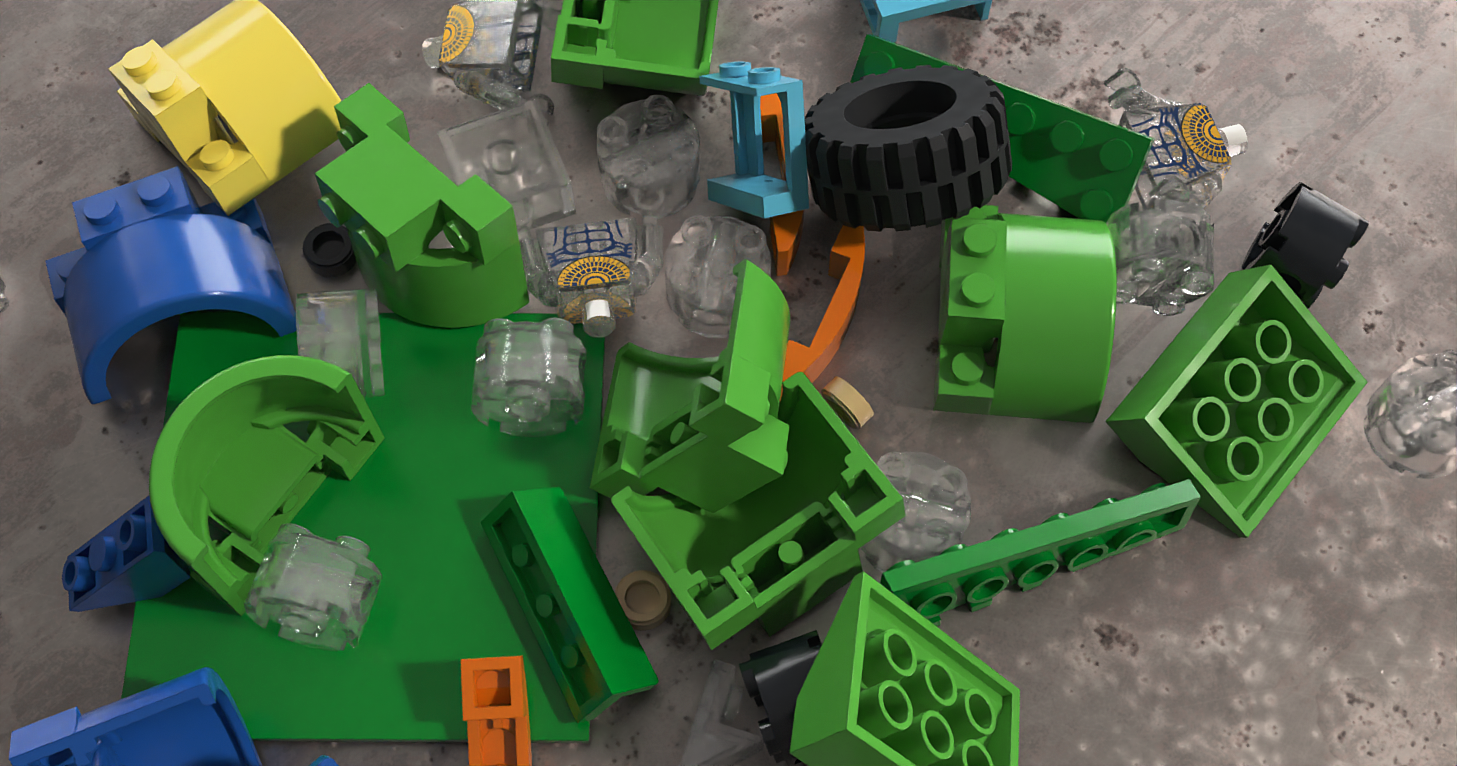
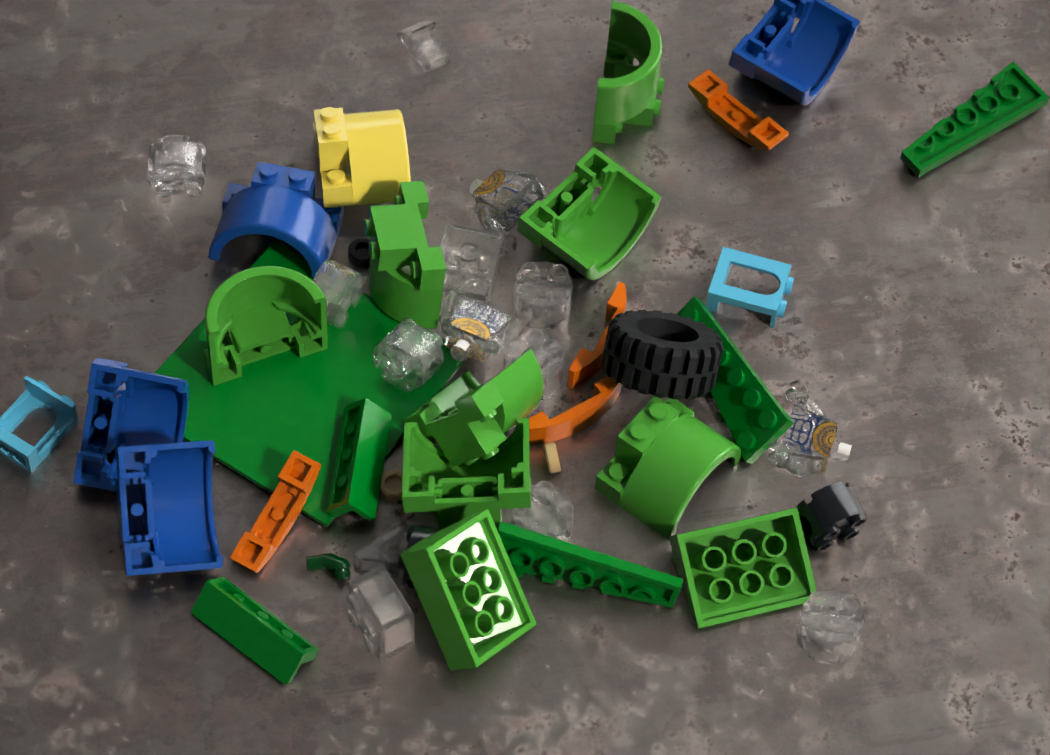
camera: 30 degrees right, 10 degrees down
blue slope [62,495,191,612] -> none
clear brick [244,523,382,651] -> none
medium azure panel [699,61,809,219] -> none
clear brick [1106,199,1214,316] -> none

